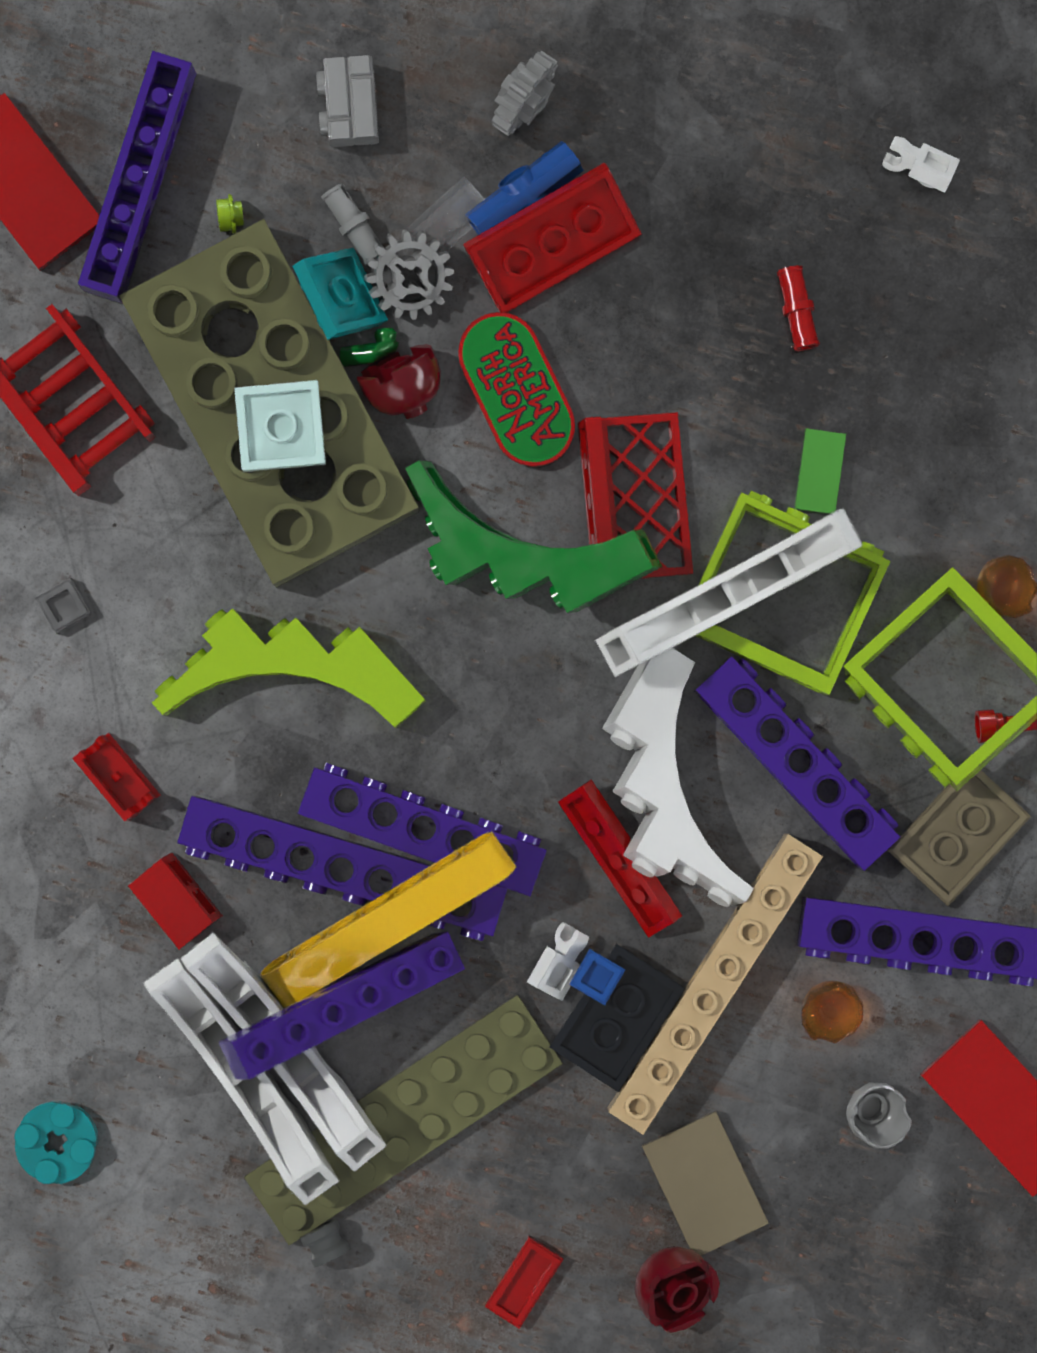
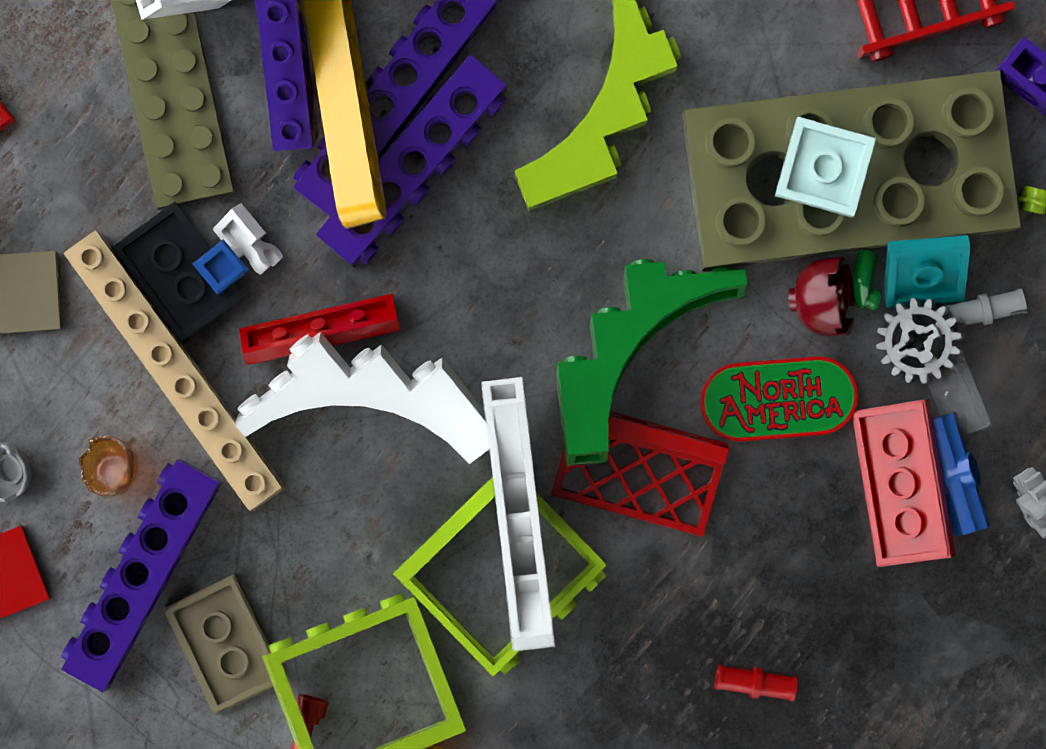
camera: 105 degrees right, 0 degrees up
dark purple brick [694,656,900,871] -> none
bright green tile [794,428,846,515] -> none

